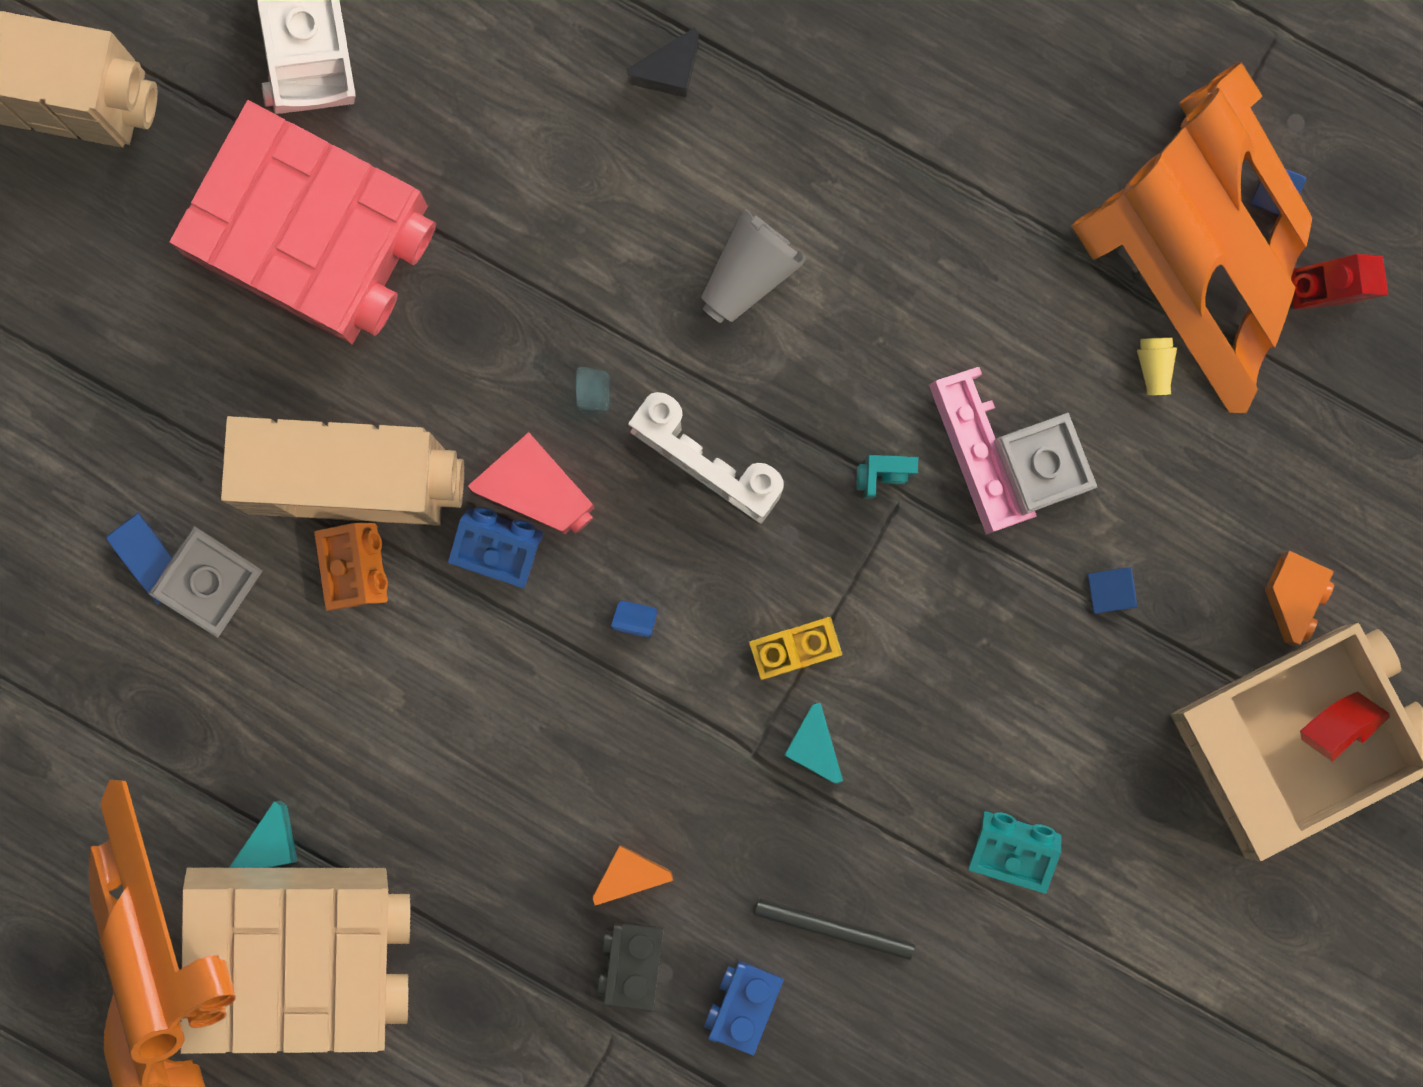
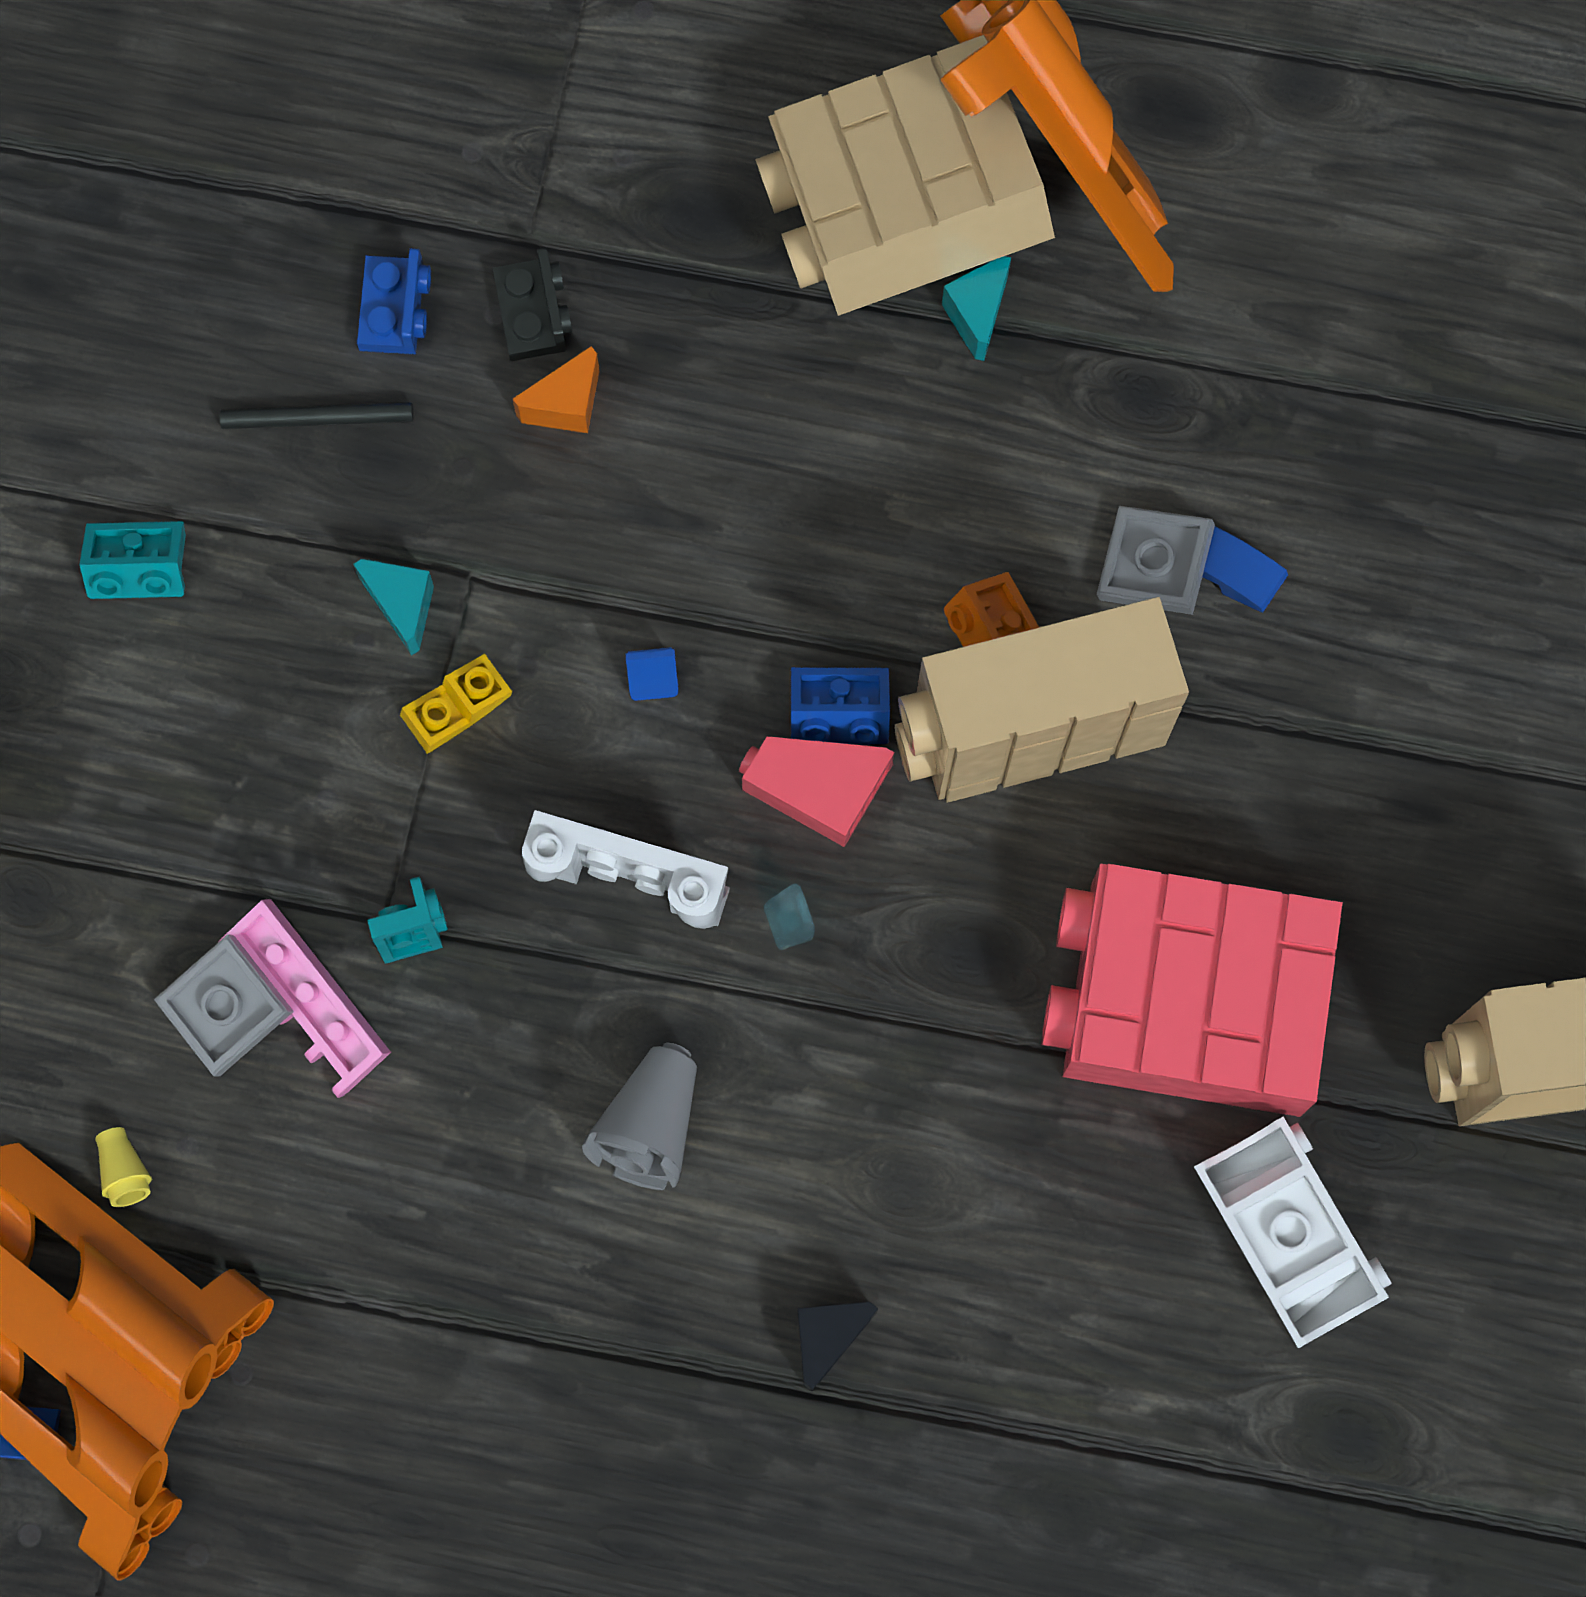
camera: 160 degrees right, 10 degrees down
blue slope [1088,567,1137,614] -> none

